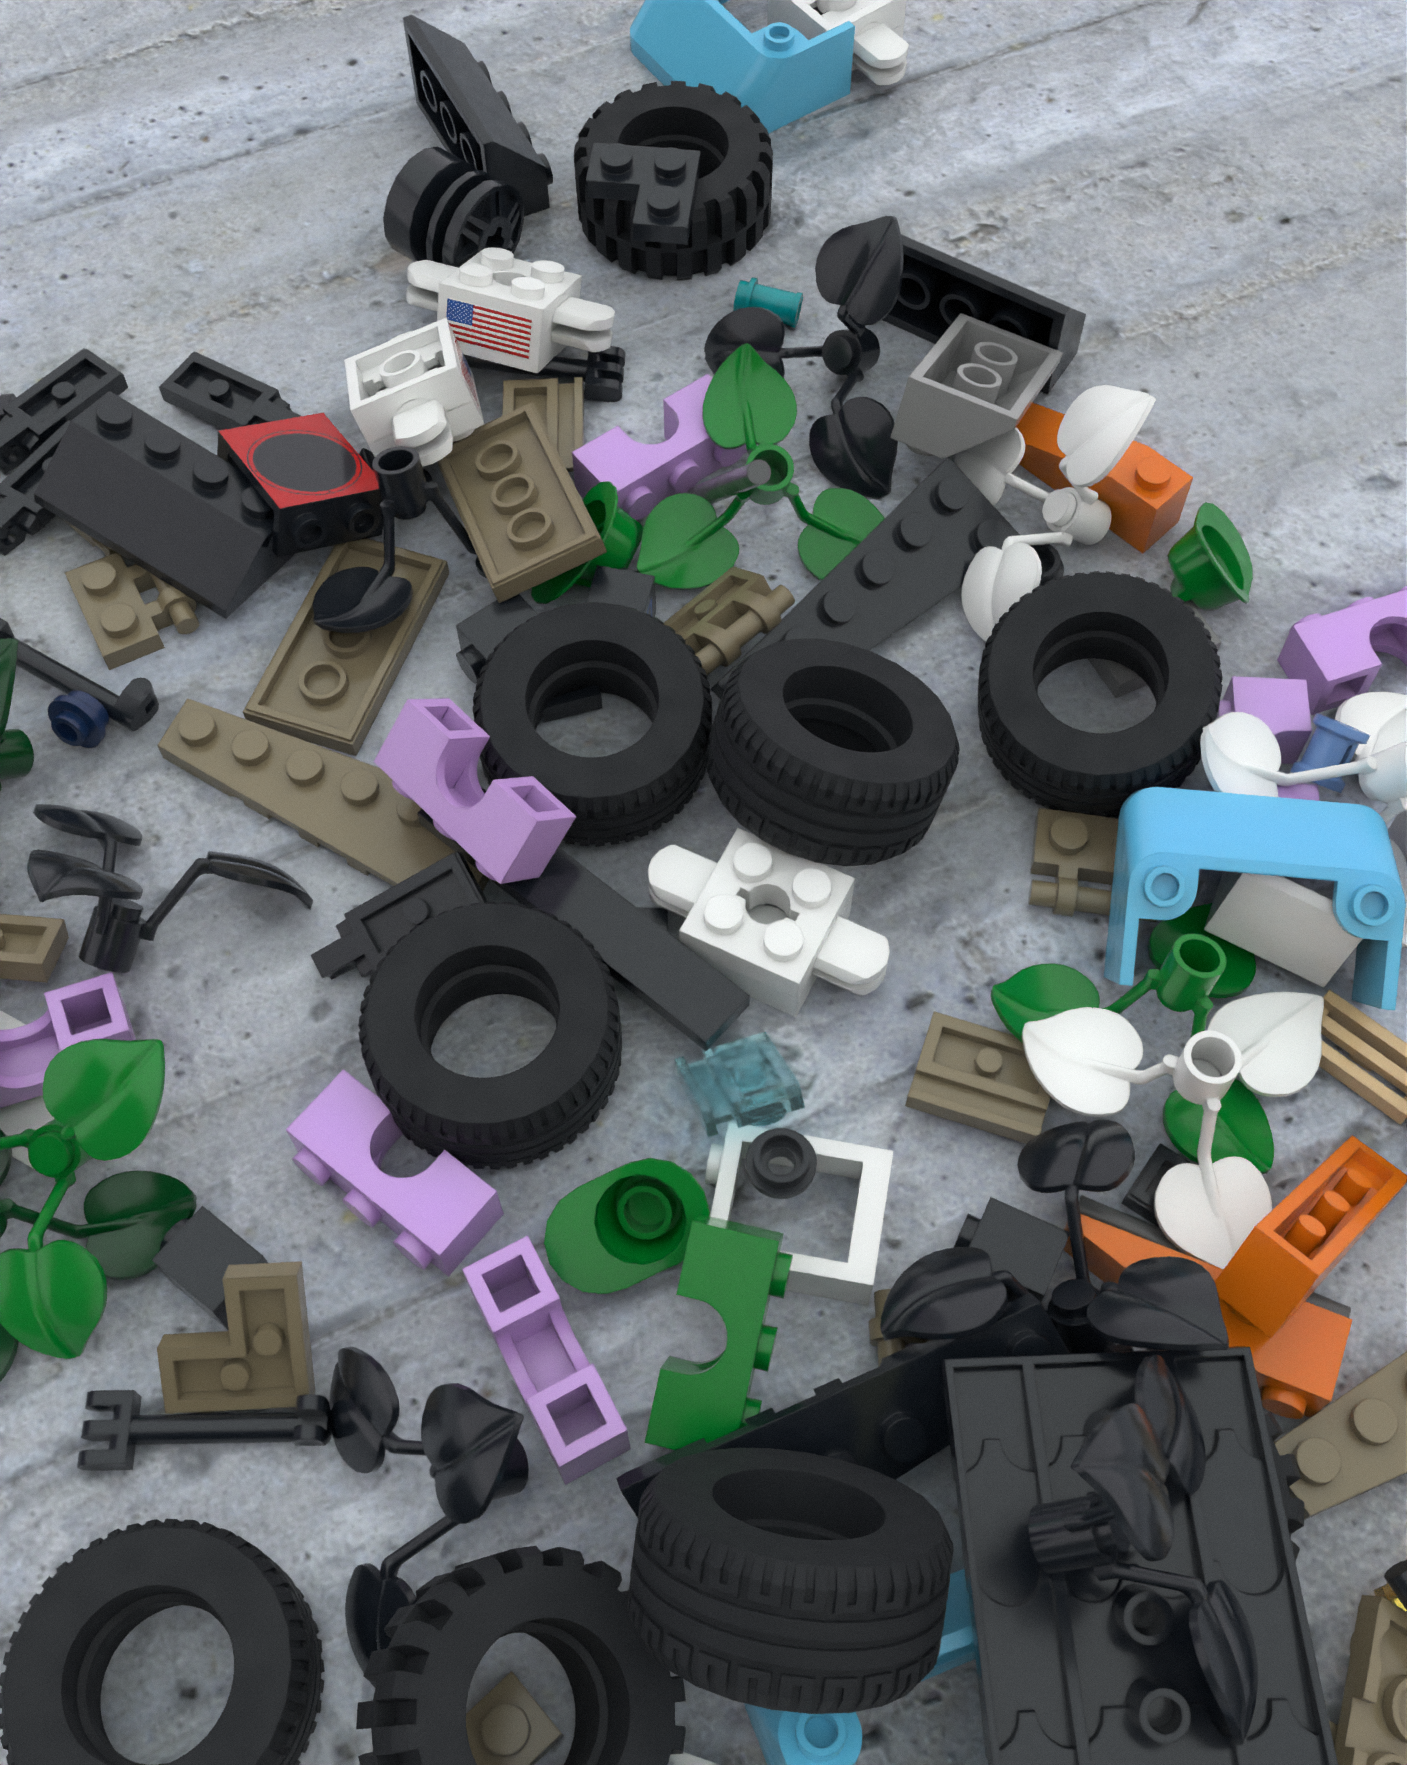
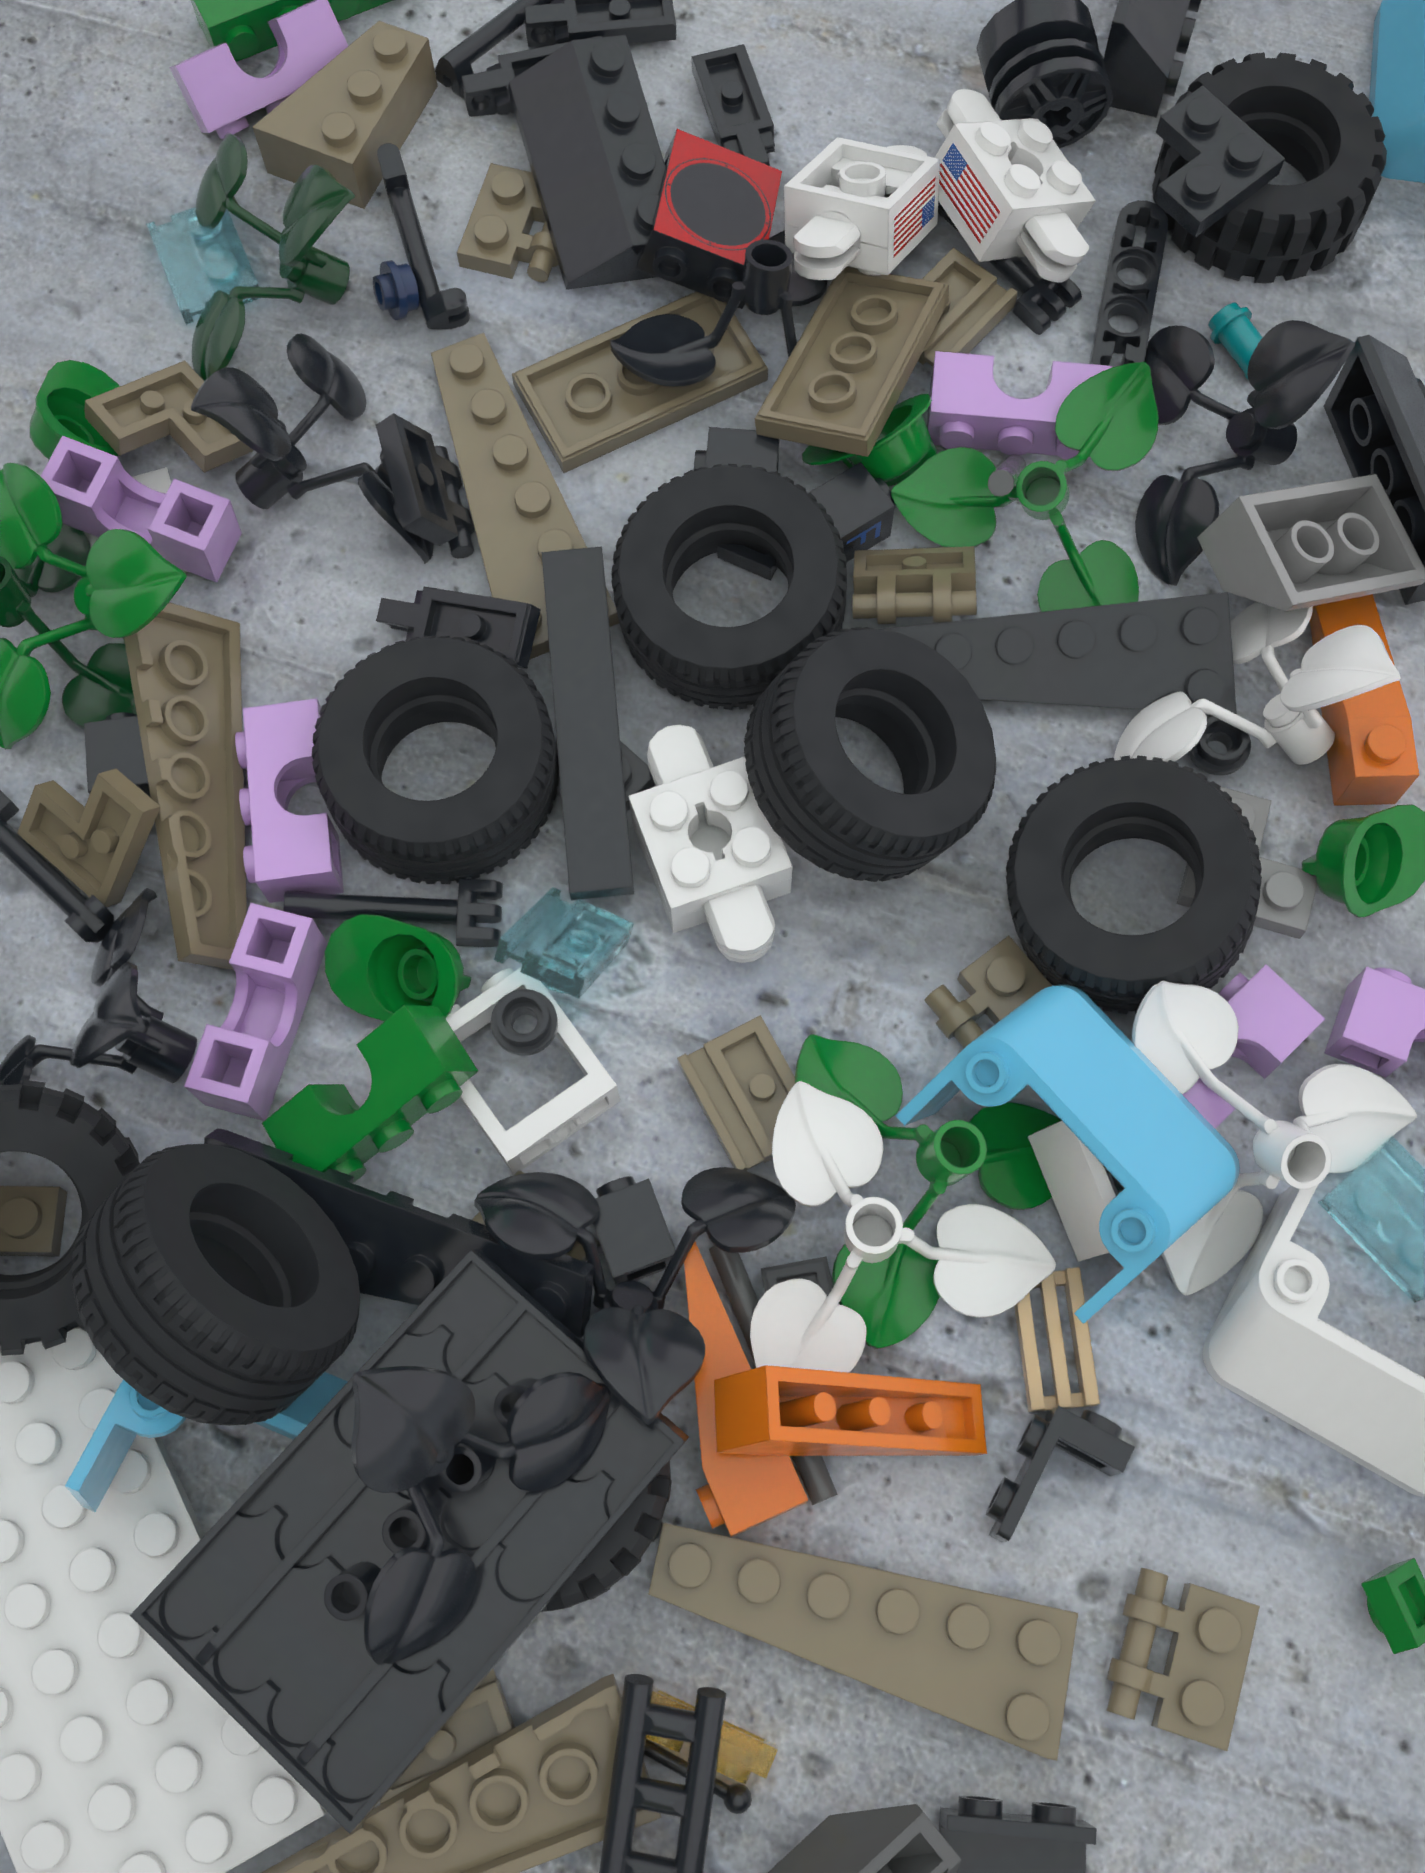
camera: 45 degrees right, 10 degrees up
lavender arch [374,698,576,884] -> none
medium blue bush [1290,713,1371,793] -> none
none -> dark tan wing [123,602,247,970]
none -> black hinge [283,878,503,947]
none -> black plate [376,413,474,559]
none -> black beam [1089,200,1168,366]

